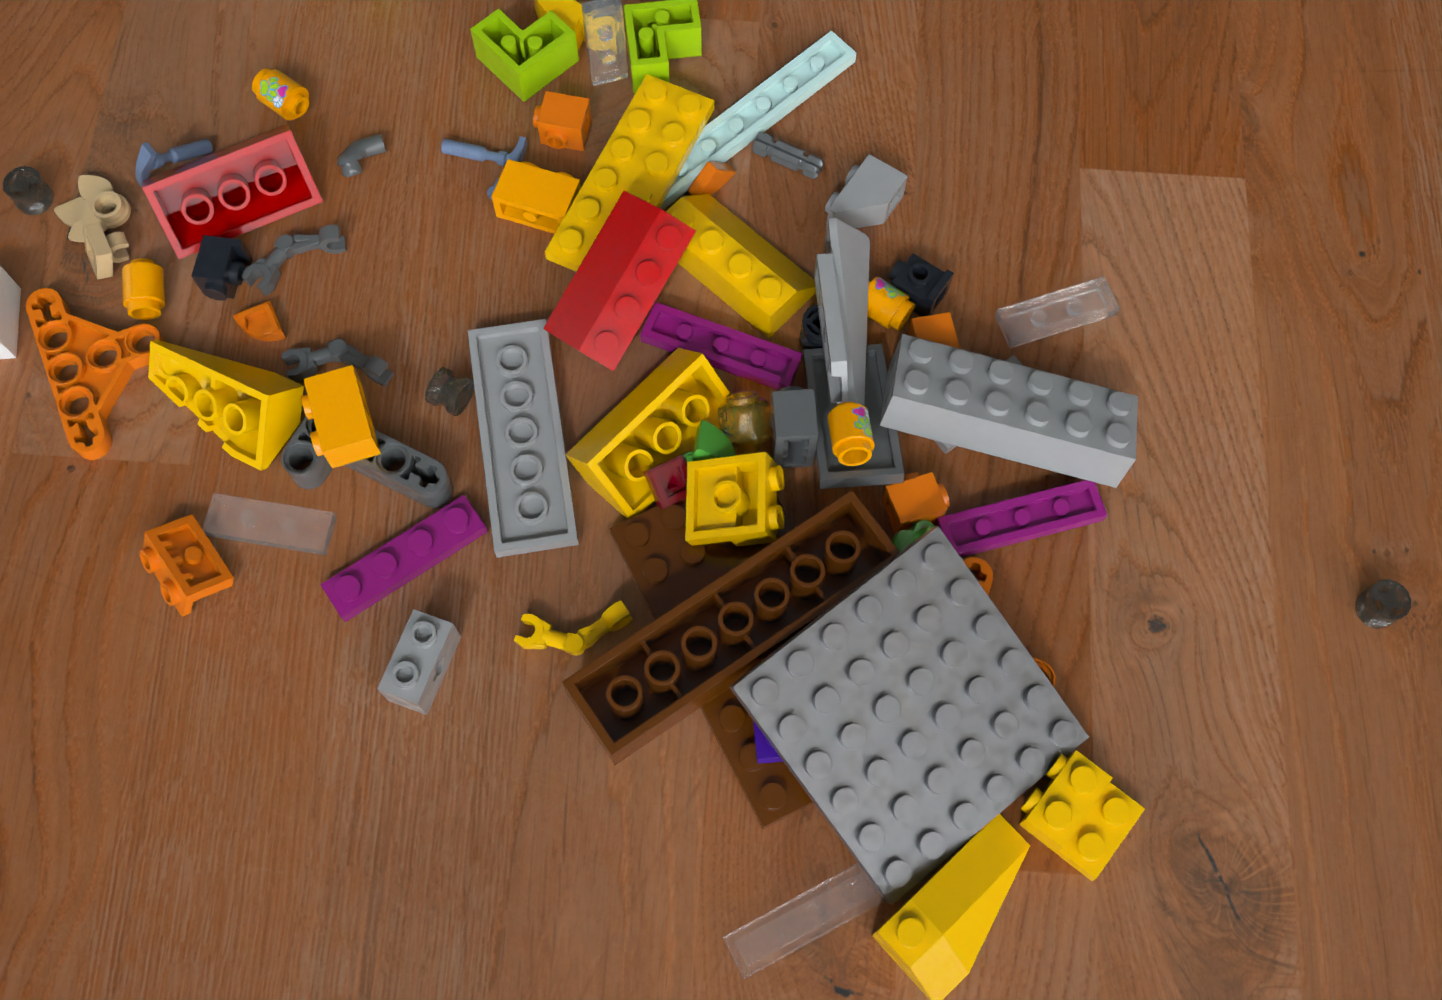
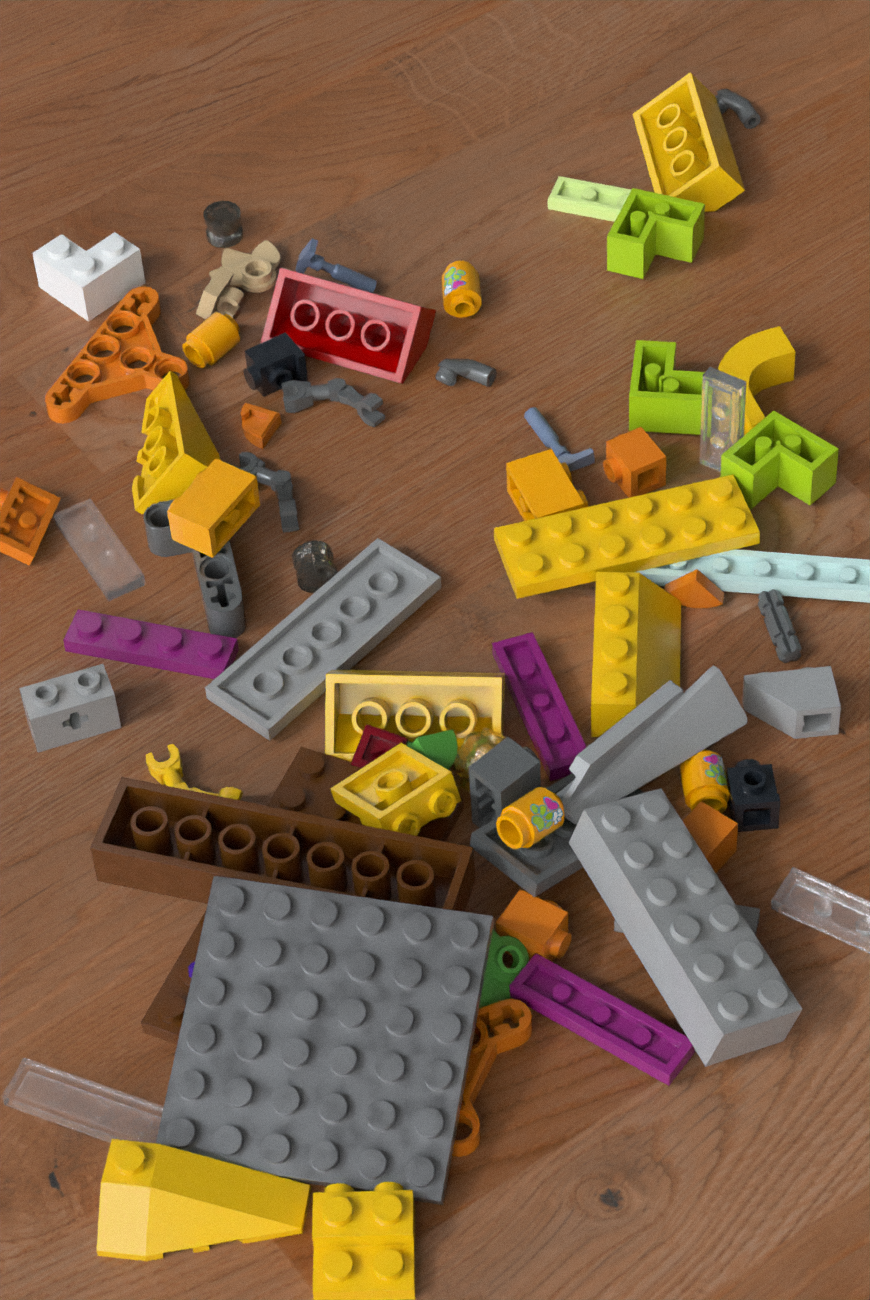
camera: 55 degrees right, 20 degrees down
red slope [543,191,696,371] -> none

